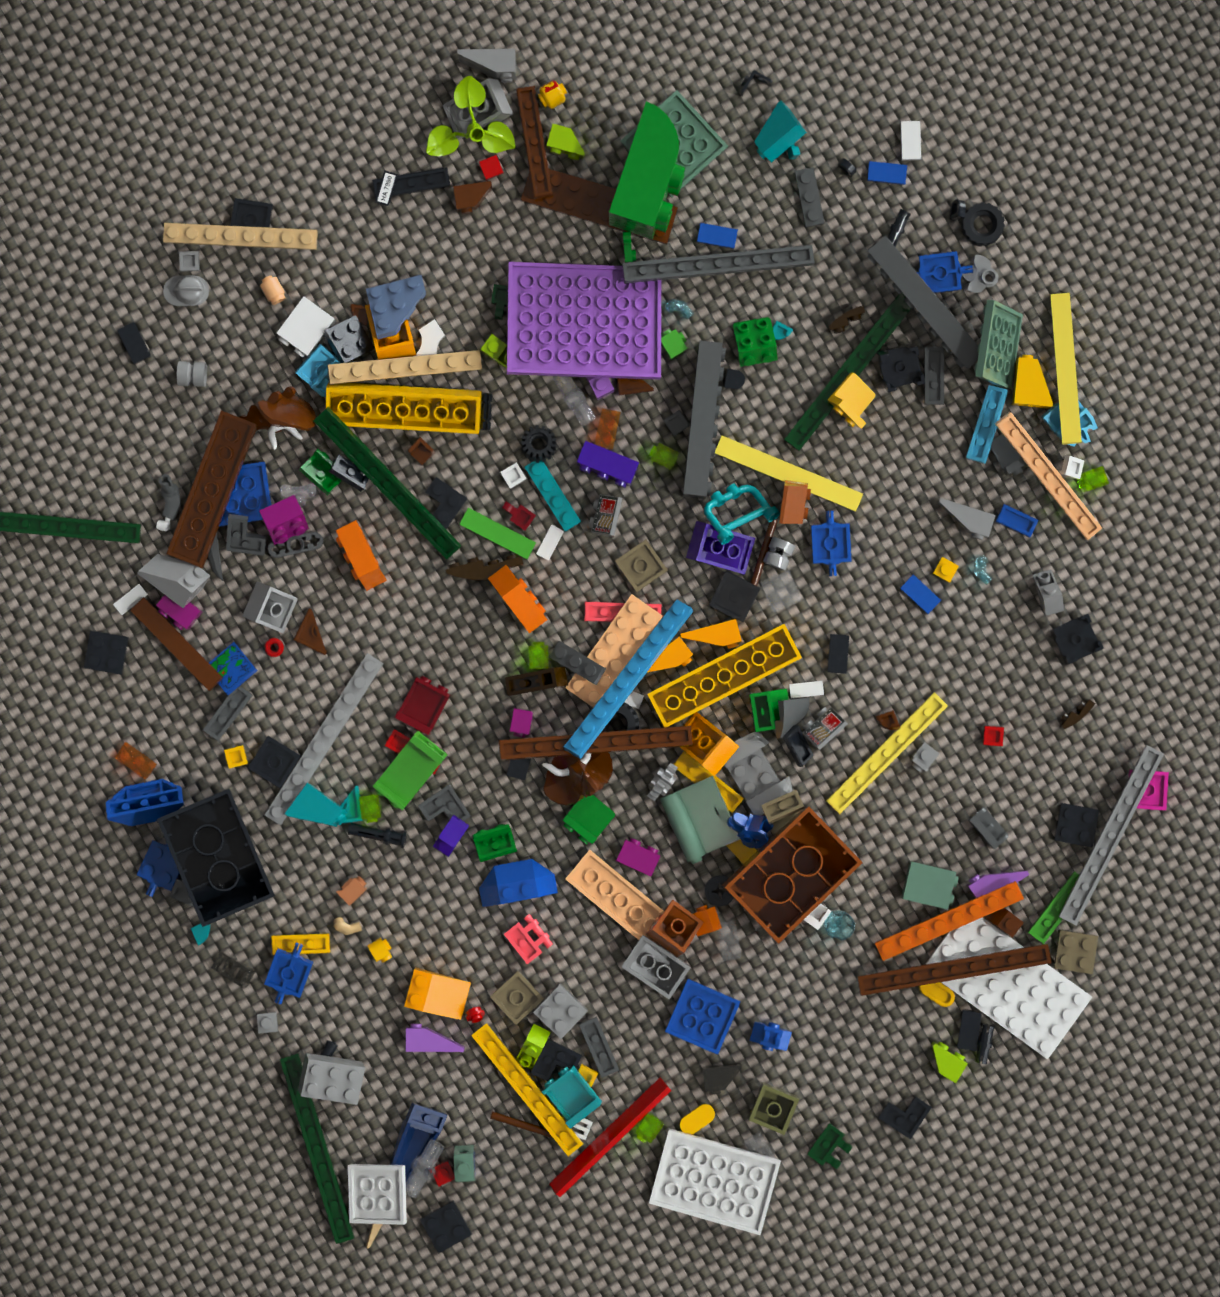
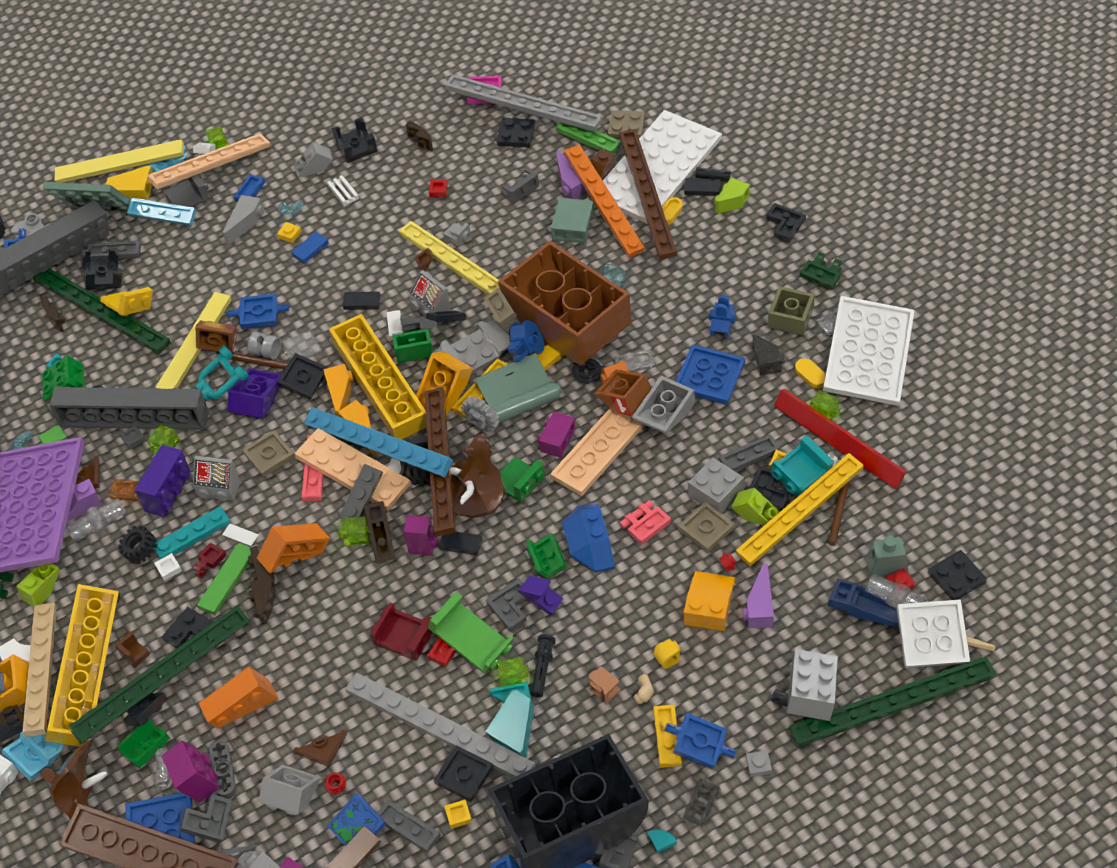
camera: 90 degrees left, 35 degrees down
none -> white tile [327,175,359,206]

